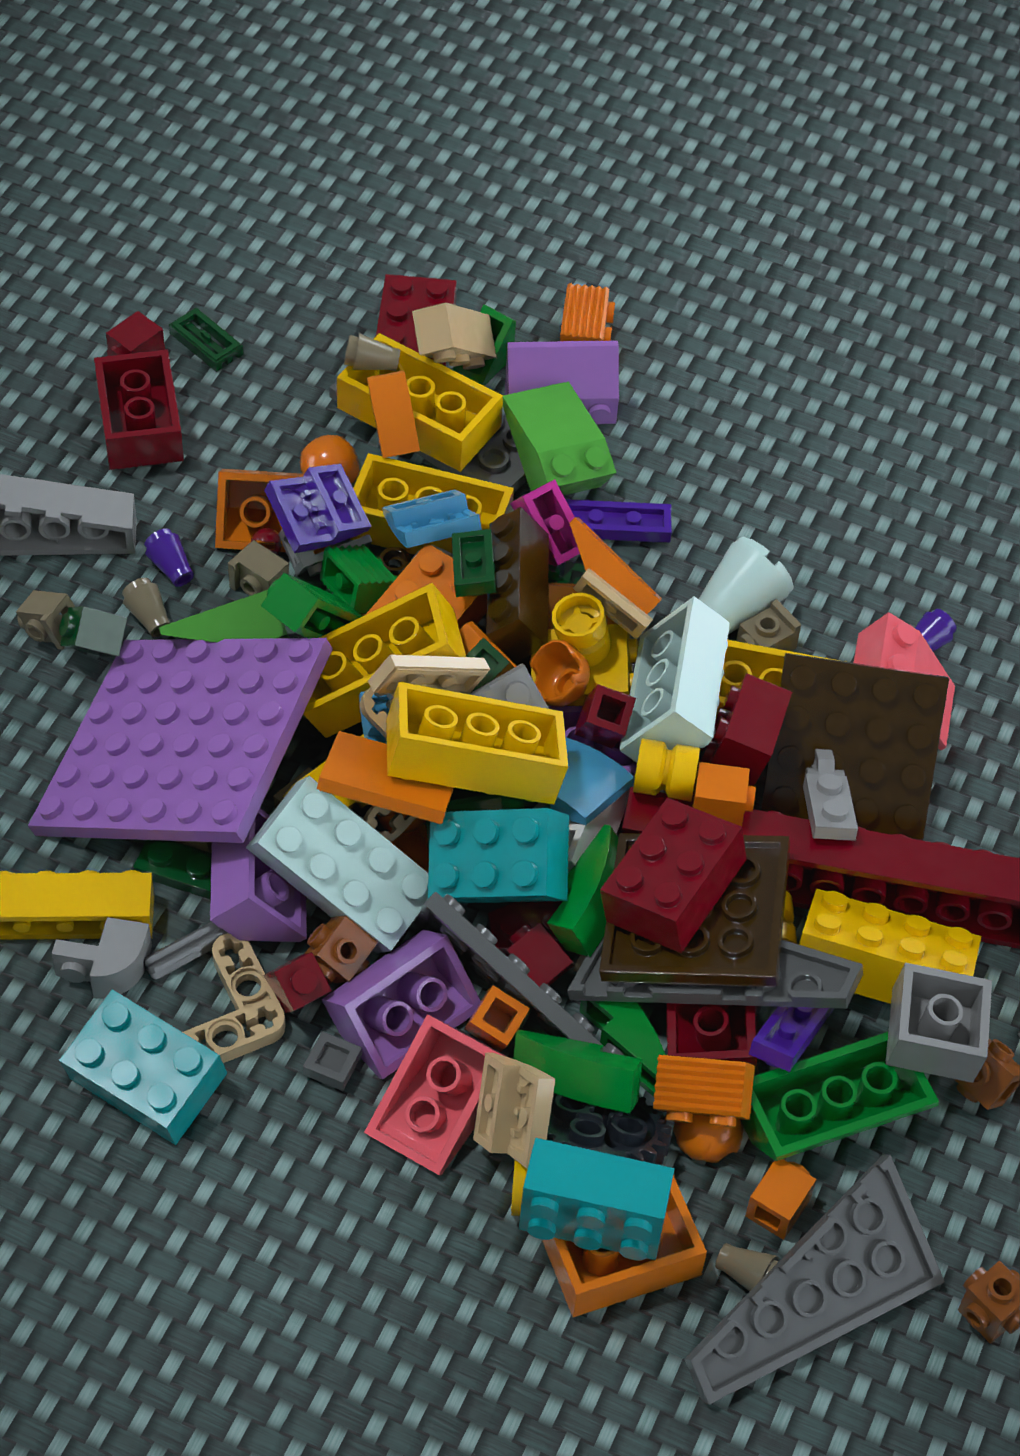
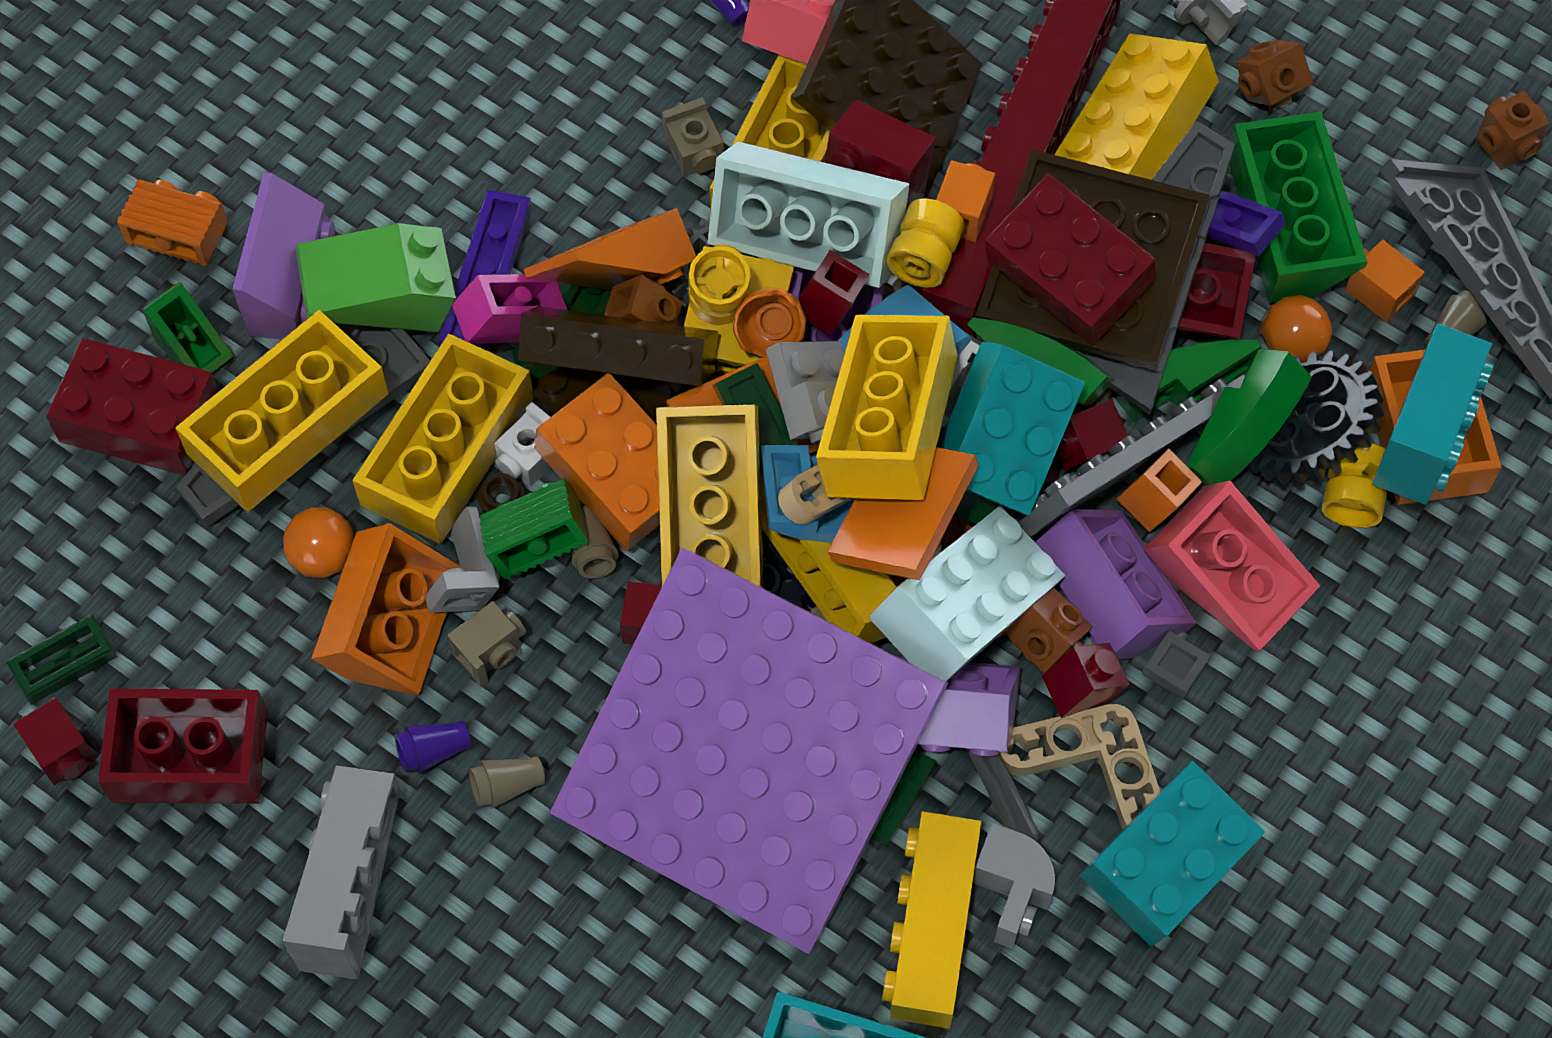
camera: 75 degrees left, 10 degrees up
dark tan brick [16,590,75,650] -> none
brick [59,606,127,657] -> none
bright green slope [159,590,295,643] -> none
dark red hinge [251,528,282,555] -> none
green brick [261,572,363,638] -> none
dark purple slope [264,464,371,553] -> none
dark tan cone [344,333,400,371] -> none
orange slope [367,370,420,458] -> none
tan tile [368,655,490,694] -> none
dark azure slope [382,489,482,548] -> none
tan brick [412,303,497,370] -> none
dark green plate [452,529,496,597] -> none
tan slope [473,1052,555,1168] -> none
tan slope [573,568,653,639] -> none
orange brick [653,1055,755,1127] -> none
light aqua cone [698,537,794,634] -> none
light grey hinge [803,749,858,841] -> none
light grey brick [886,962,992,1083] -> none

